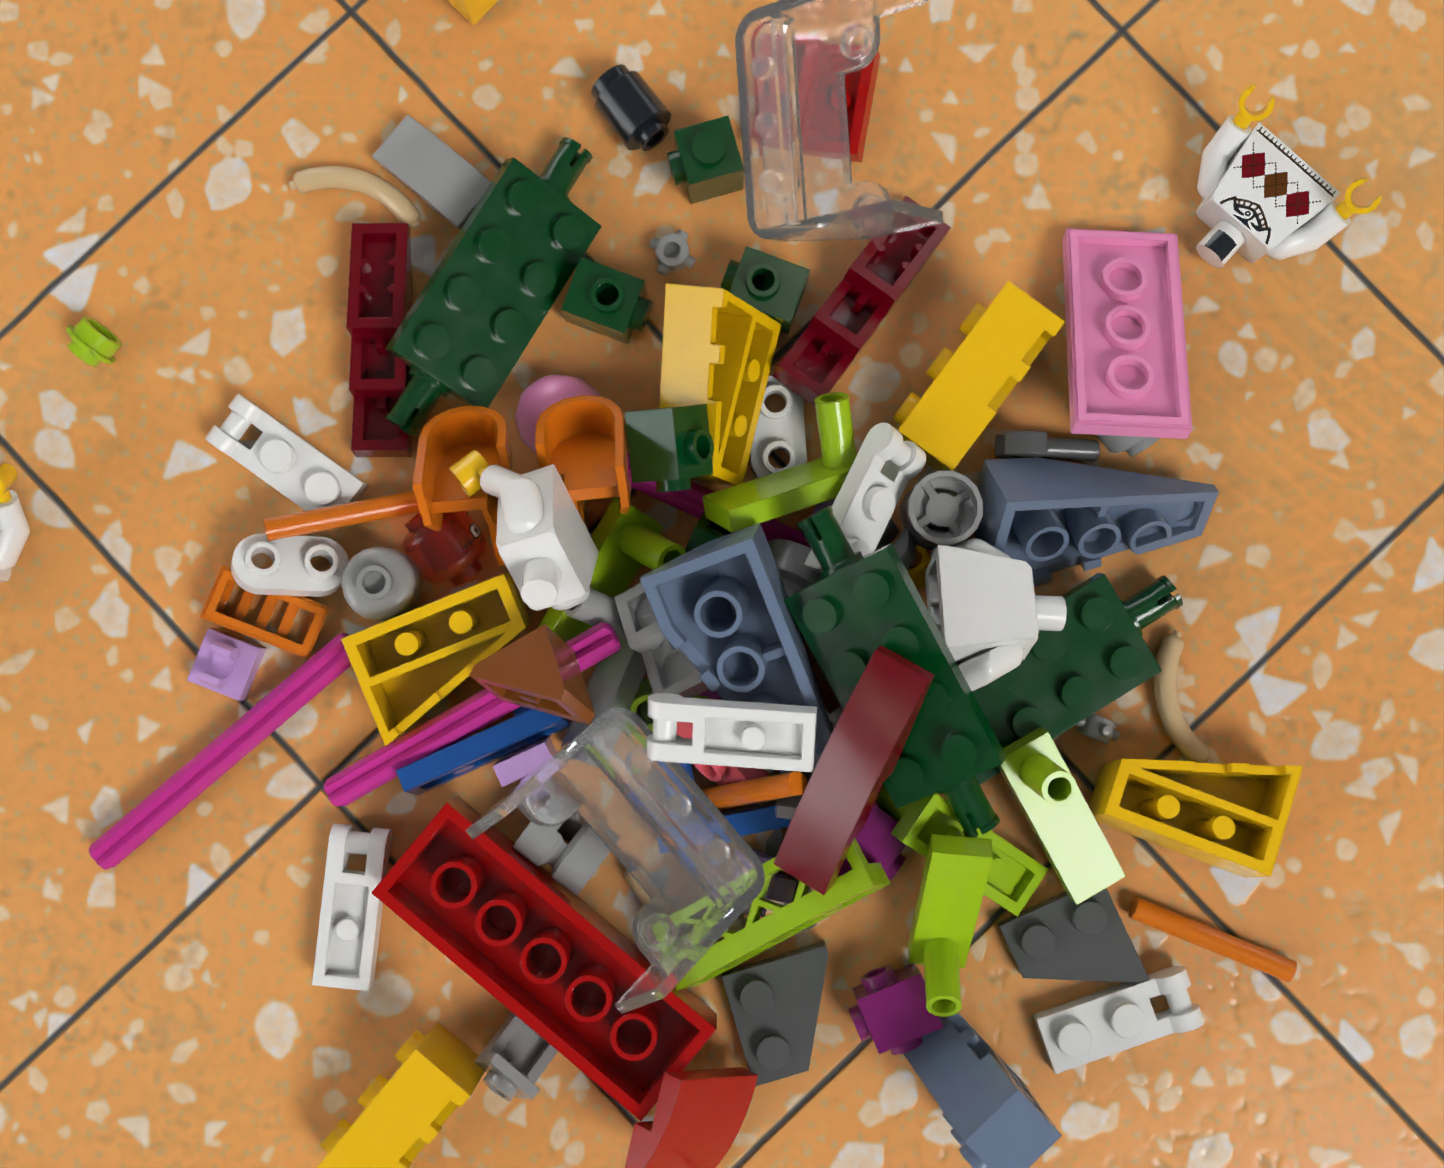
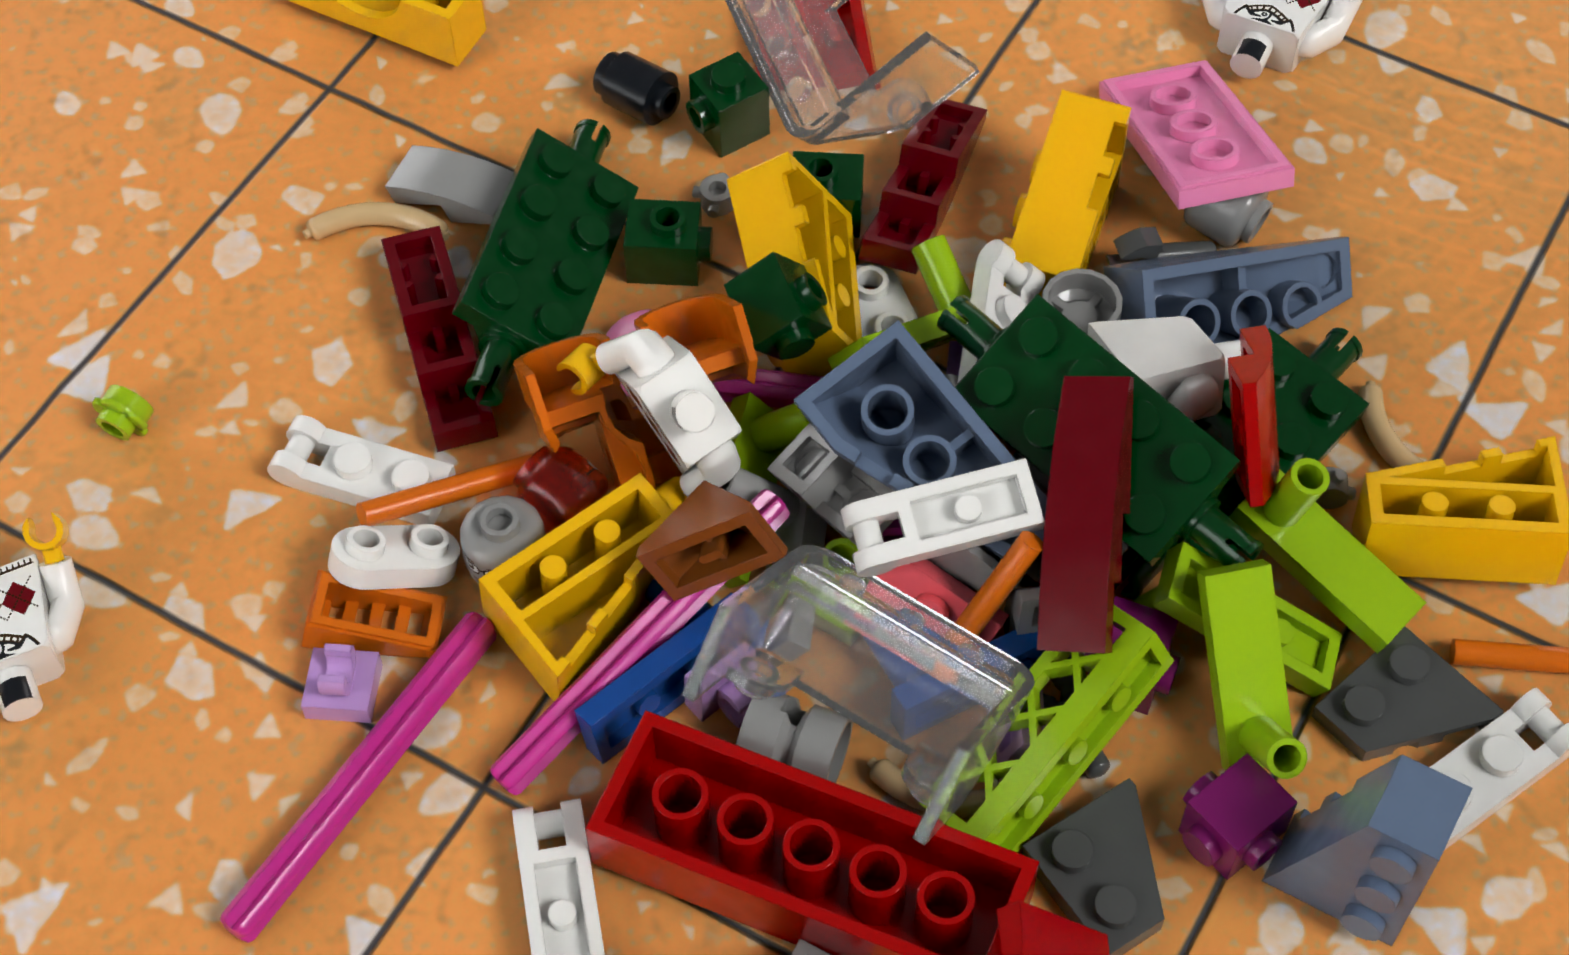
camera: 20 degrees left, 30 degrees down
none -> red slope [1228,325,1279,508]

